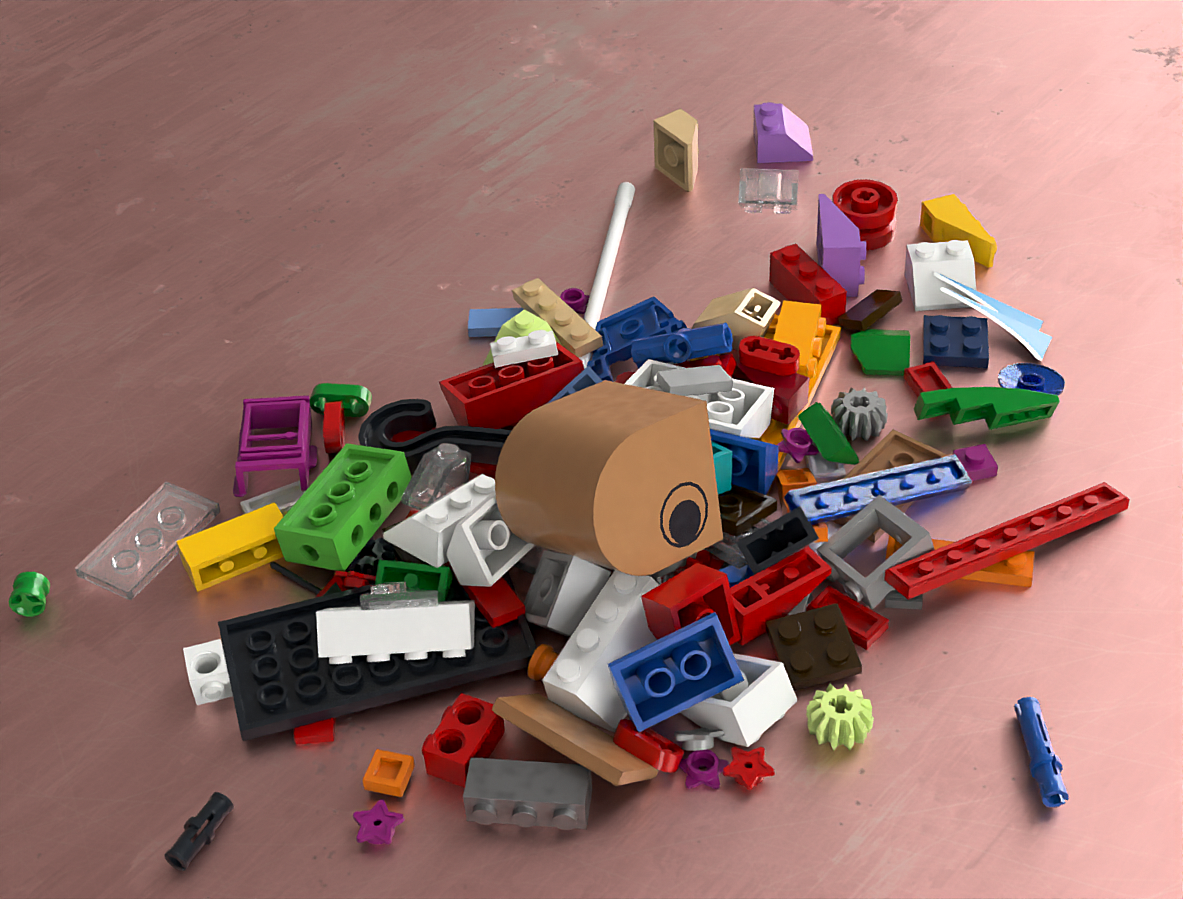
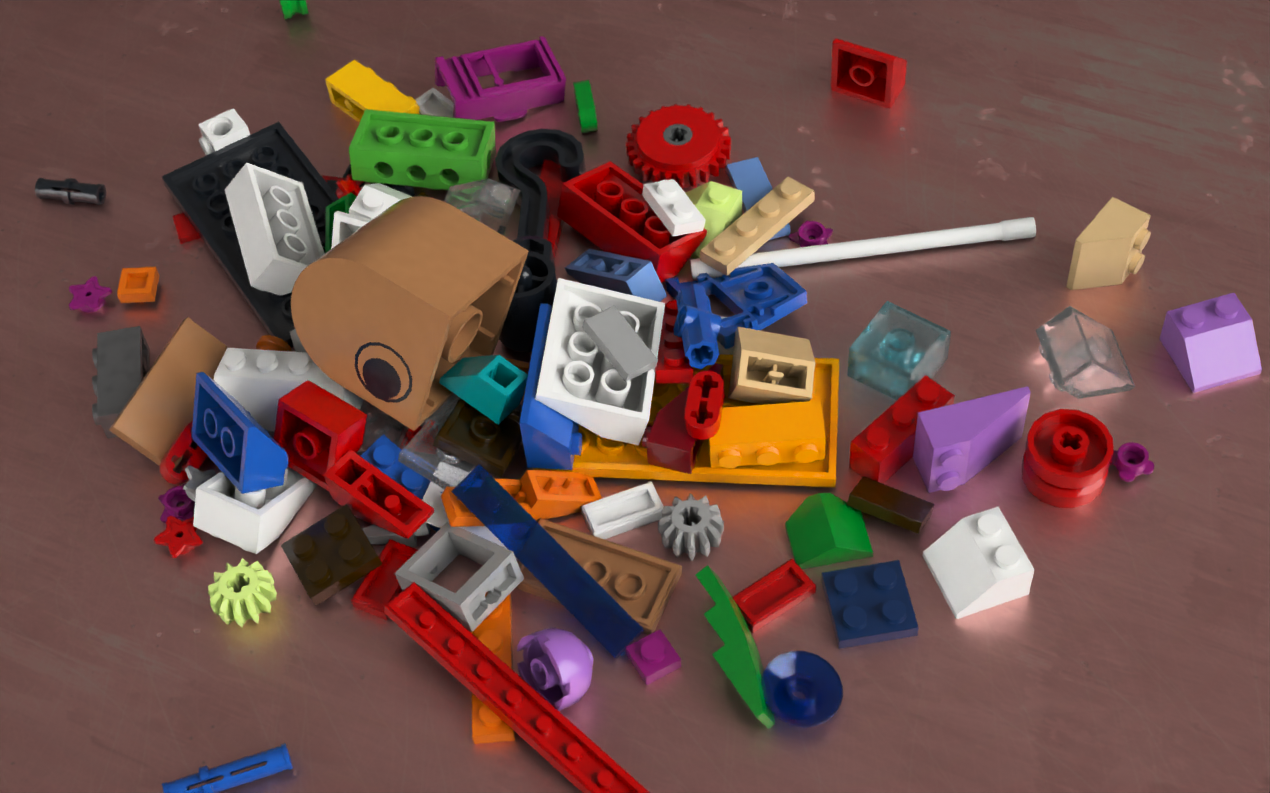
camera: 75 degrees right, 10 degrees up
clear tile [75,481,221,600] -> none
red beam [323,401,345,454] -> none
clear wing [360,581,438,610] -> none
red brick [422,693,505,788] -> none
black slope [736,506,819,575] -> none
magenta plate [777,428,819,463] -> none
green slope [798,402,859,465] -> none
yellow slope [920,194,997,268] -> none
sticker [933,272,1043,331] -> none
sticker [941,287,1052,361] -> none
none -> medium lavender cylinder [517,628,593,711]
none -> red gear [626,104,731,190]
none -> red slope [831,38,907,109]
none -> clear light blue brick [847,301,951,400]

